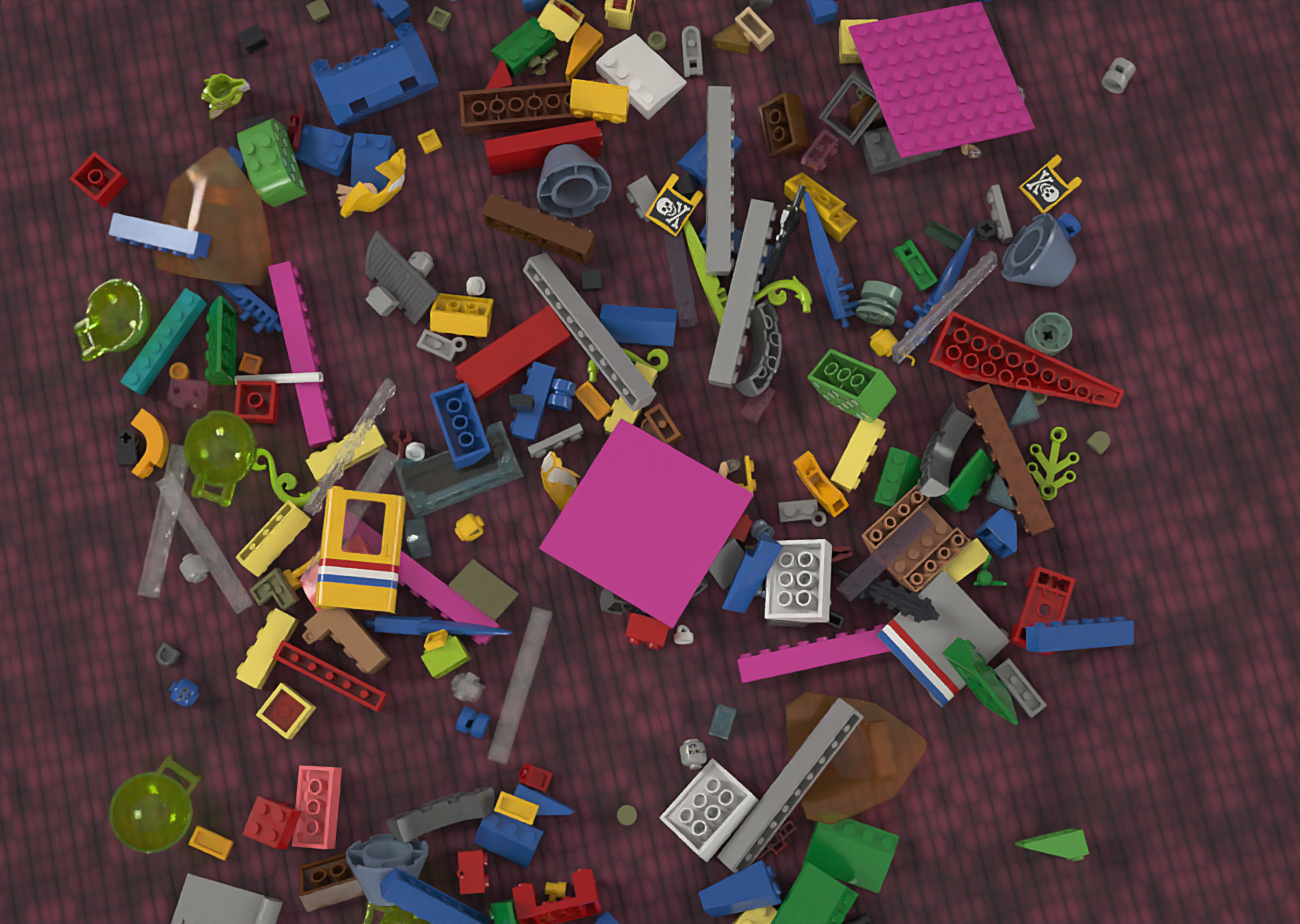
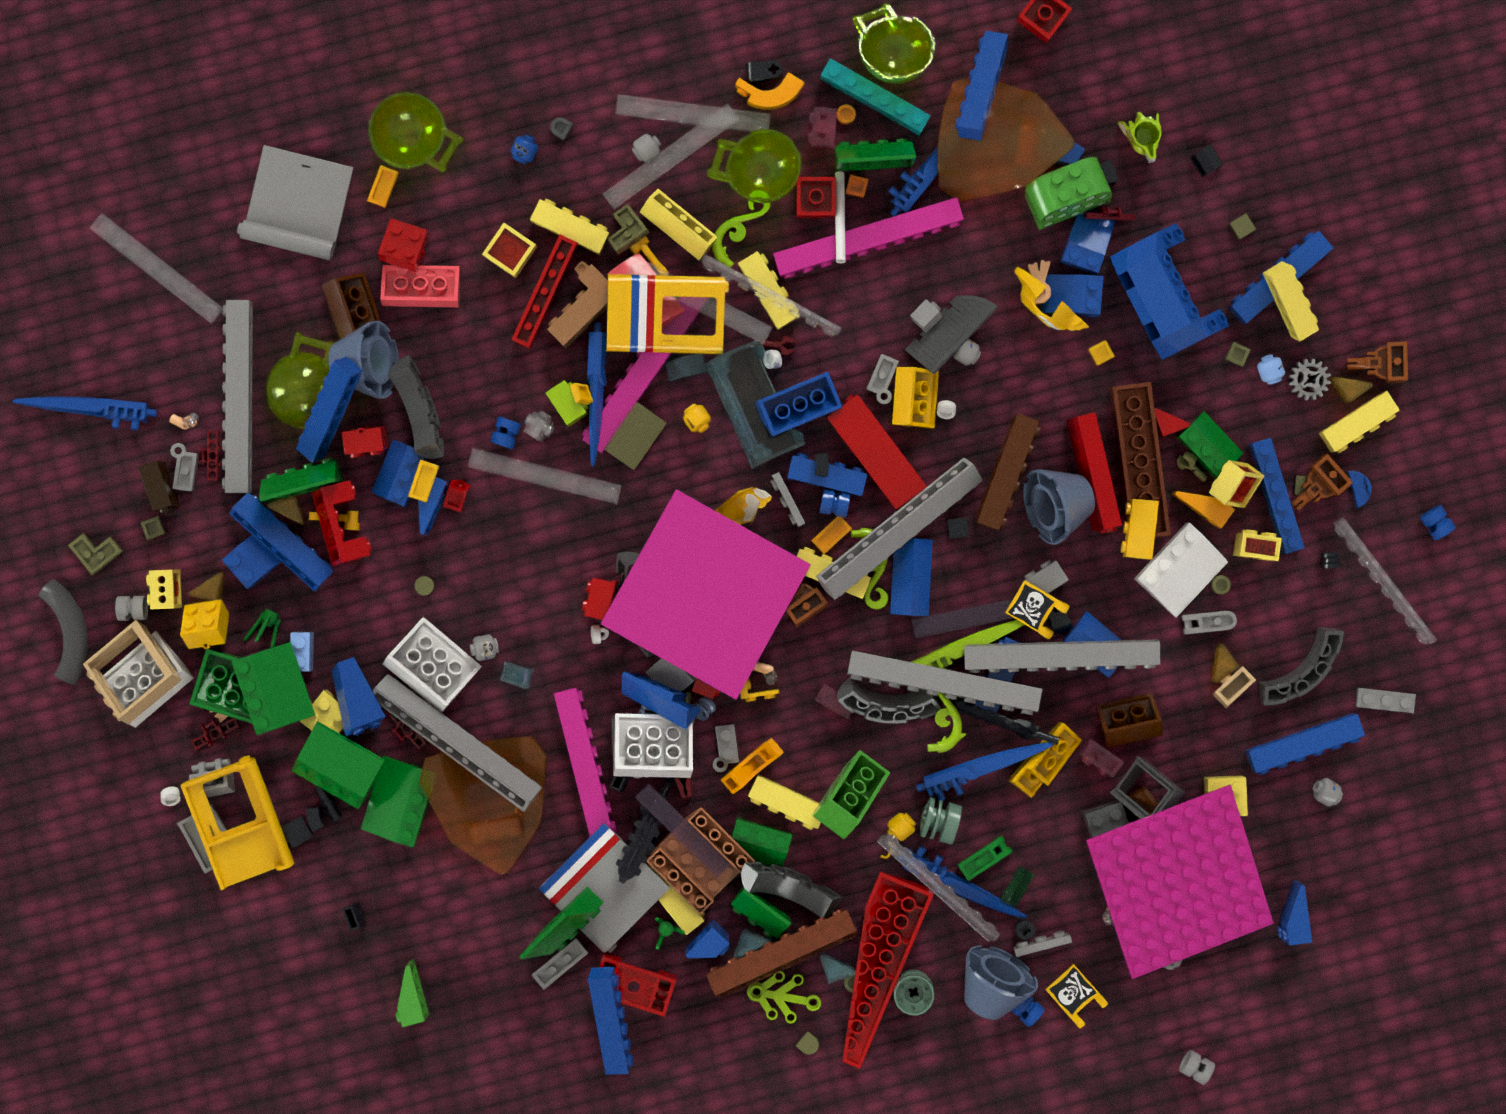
camera: 90 degrees right, 10 degrees up
none -> black piece [342,901,367,931]

